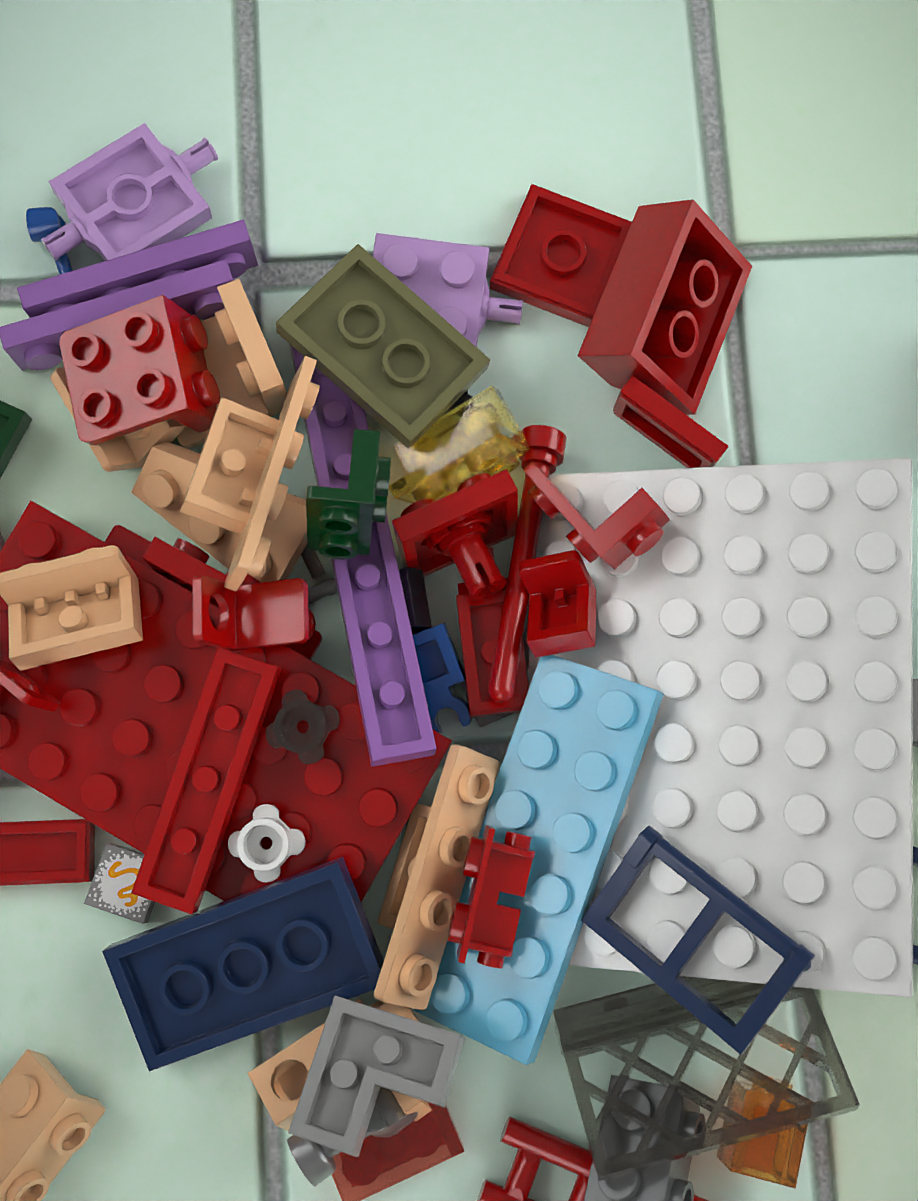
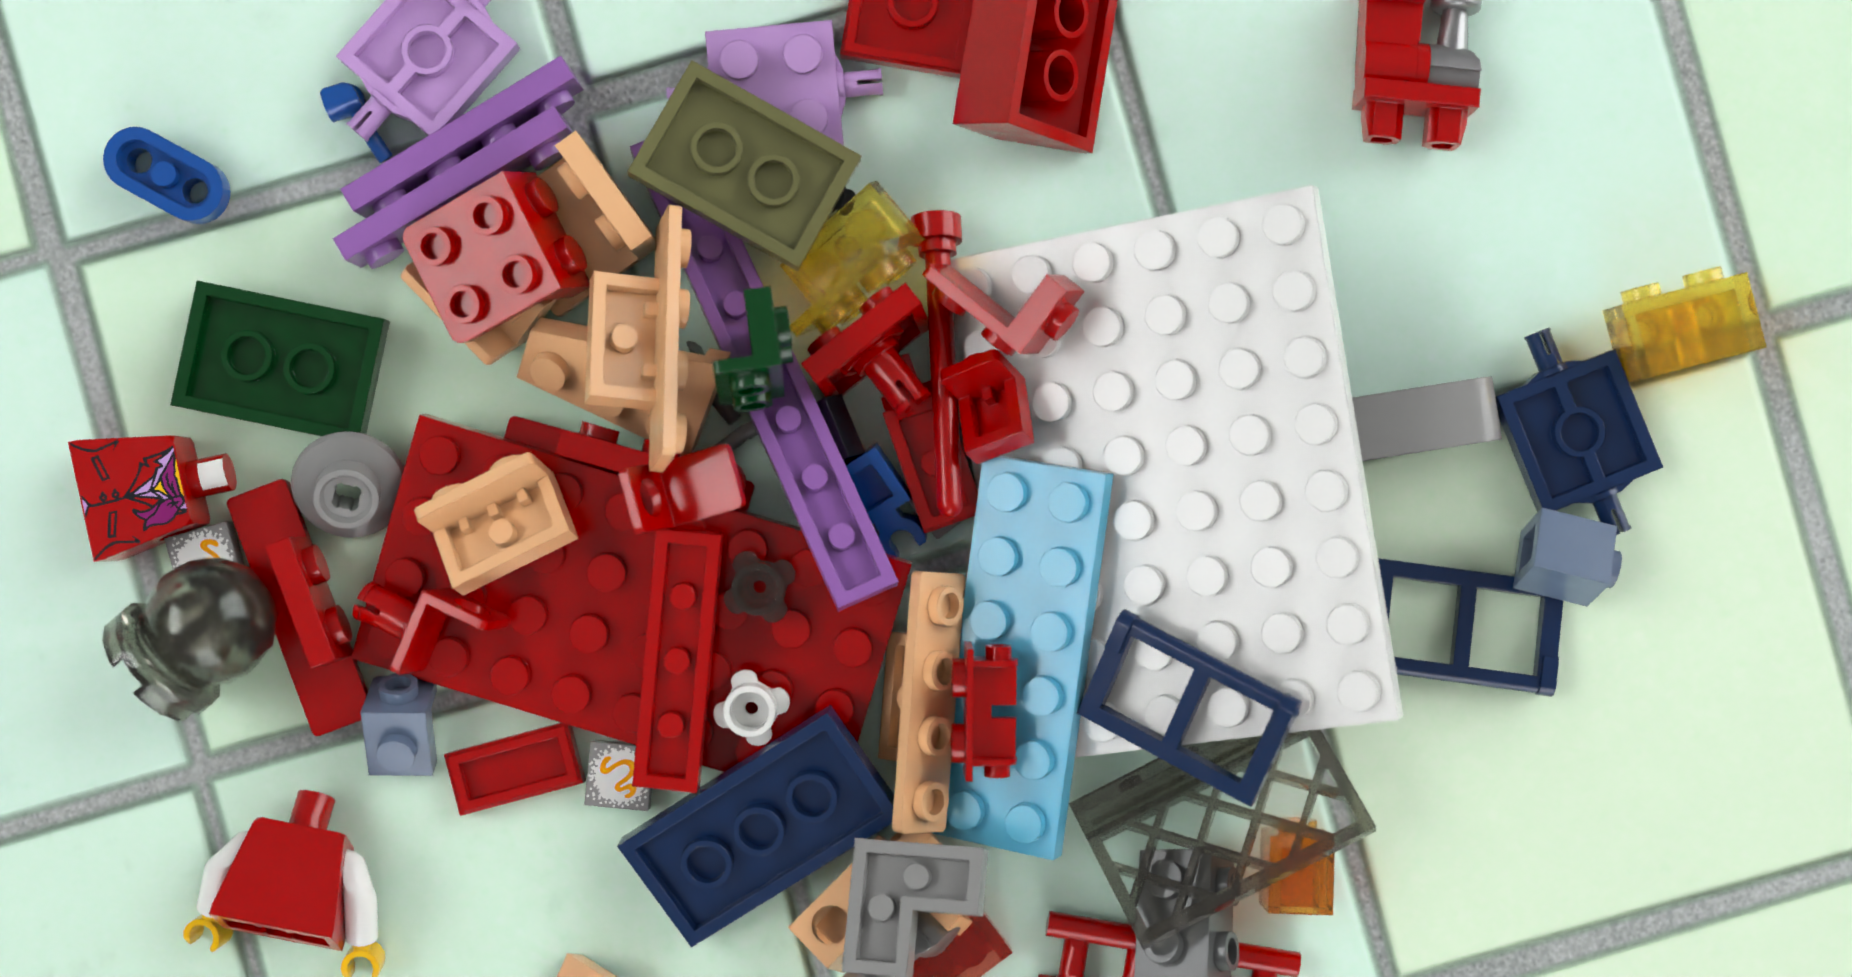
camera: 10 degrees left, 10 degrees up
red tile [613,375,729,468] -> none

